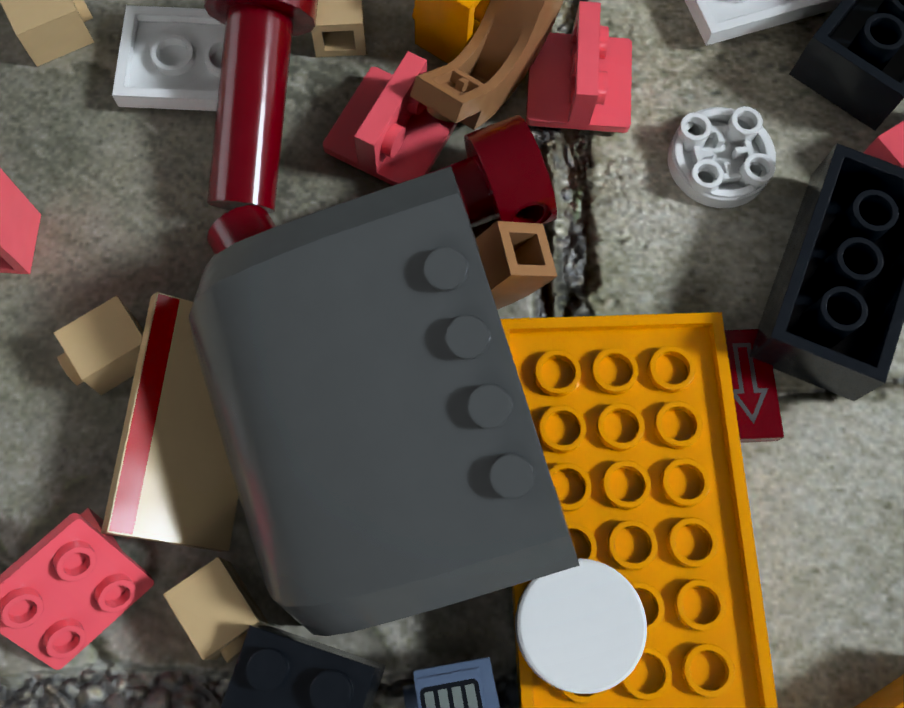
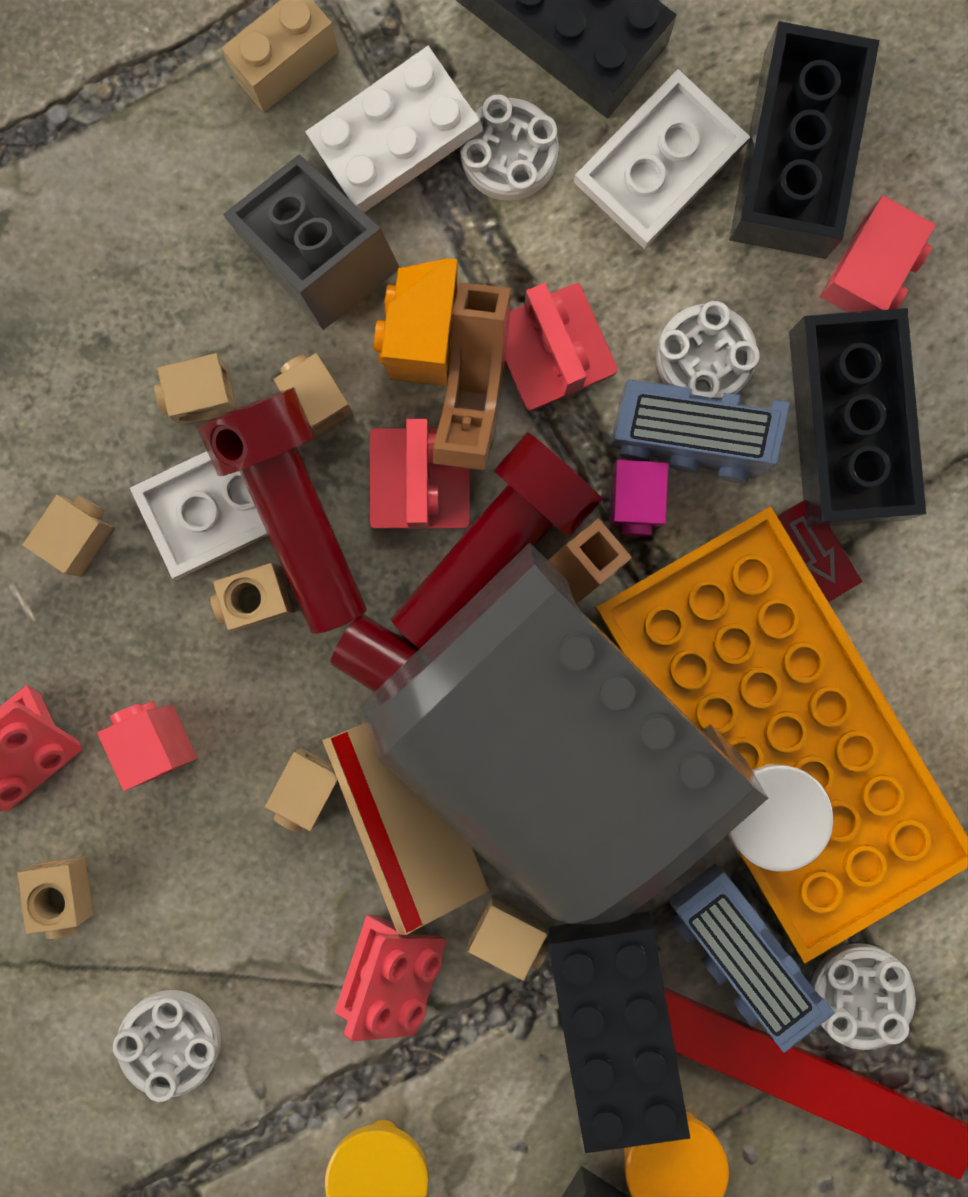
camera: 20 degrees left, 15 degrees up
none -> tan brick [210,563,295,631]
none -> dark pink brick [609,460,668,537]
none -> wedge [610,379,790,484]

